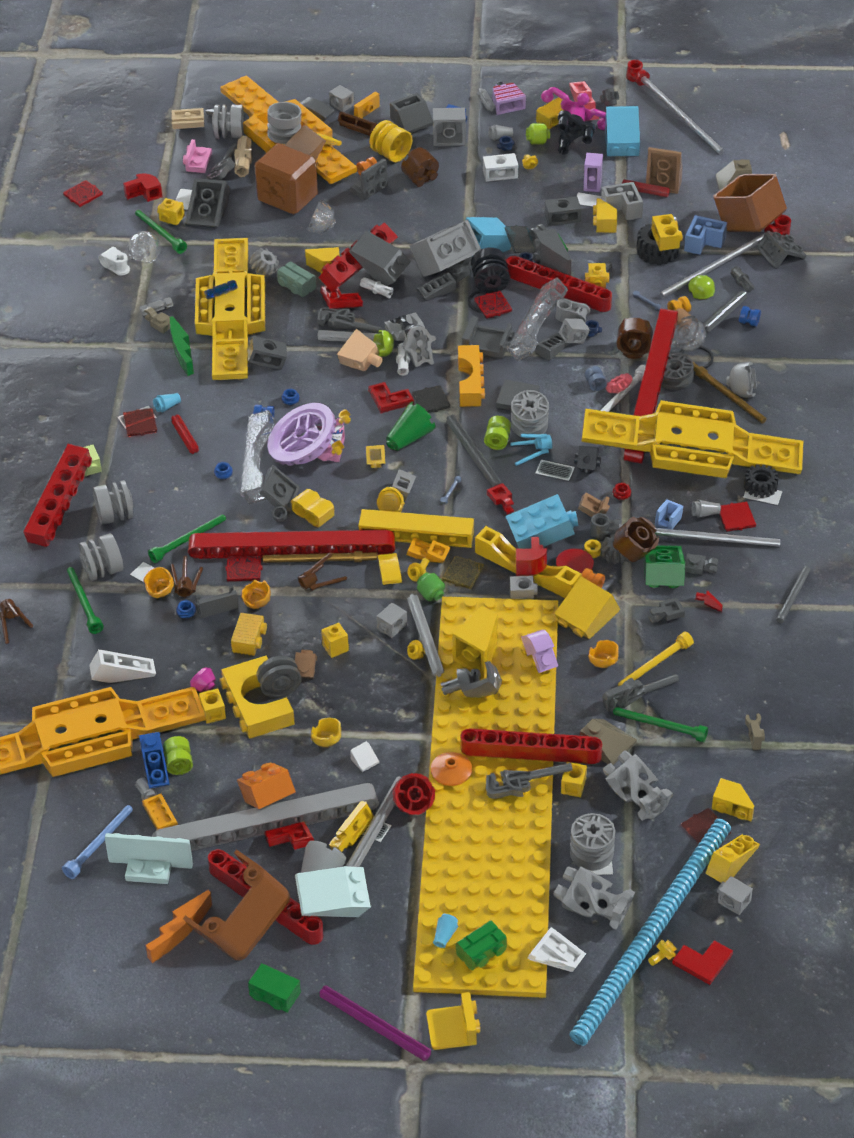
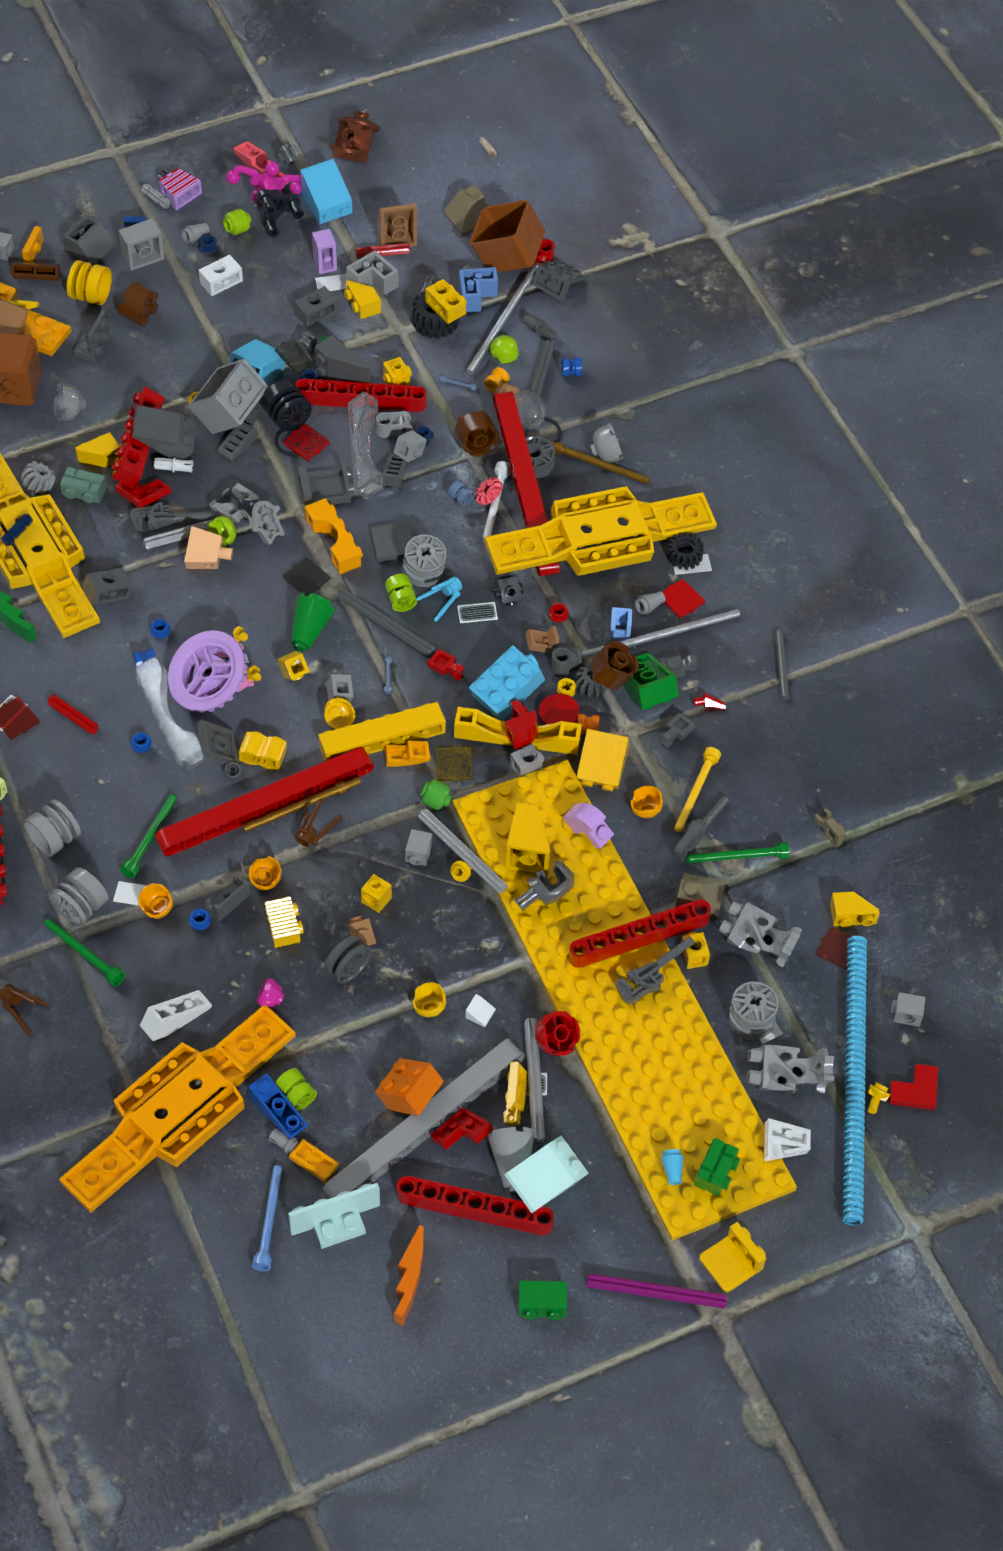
camera: 30 degrees left, 10 degrees up
medium azure cone [153,393,181,412] -> none
reddish brown plant [170,556,203,597] -> none
dark orange windscreen [183,849,290,960] -> none
yellow brick [199,689,226,724] -> none
yellow arch [219,655,295,739] -> none
red piece [225,555,263,582] -> none
orange wheel [356,157,377,176] -> none
red tile [368,382,414,413] -> none
yellow slope [378,553,402,585] -> none
white pin [396,343,410,376] -> none
yellow plate [407,558,430,581] -> none
orange dish [431,752,472,786] -> none
yellow plate [522,154,538,169] -> none
yellow brick [536,97,563,129] -> none
flat silver piece [626,60,724,155] -> none
yellow slope [705,834,760,883] -> none
none -> copper piece [328,110,381,164]

